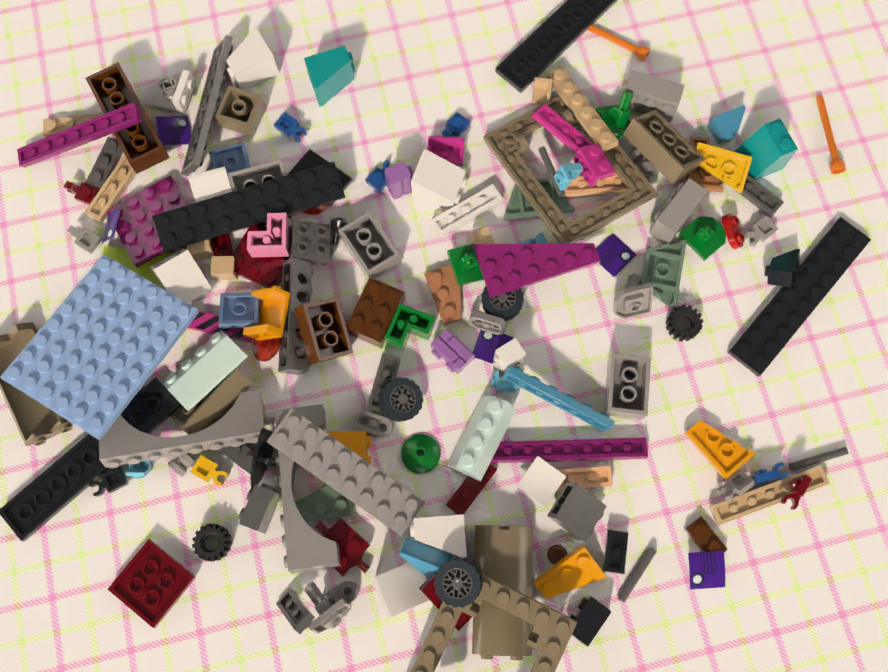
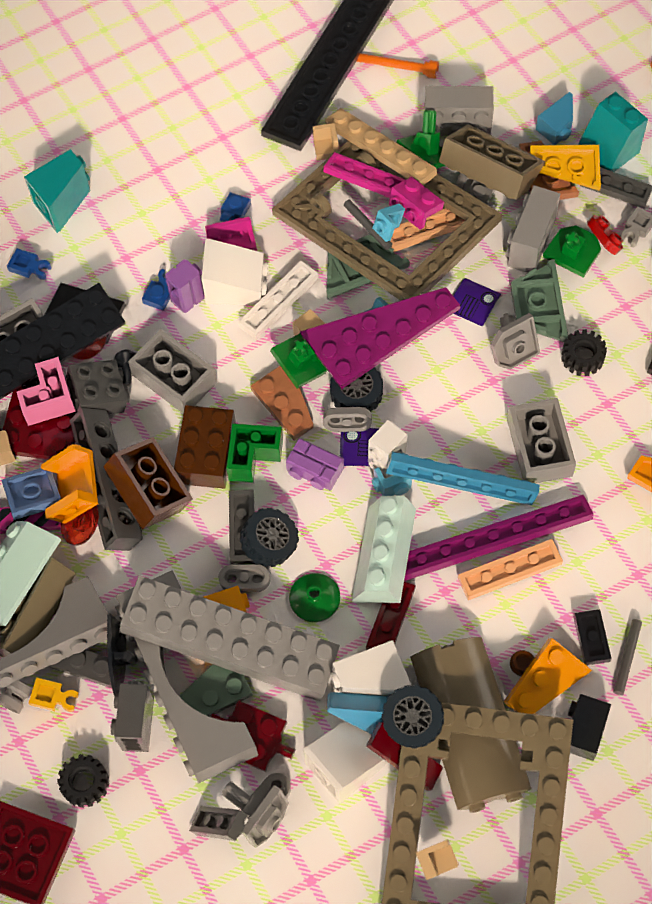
camera: 15 degrees left, 10 degrees down
white sticker [517,456,566,506] -> none
dark grey brick [547,482,607,541] -> none

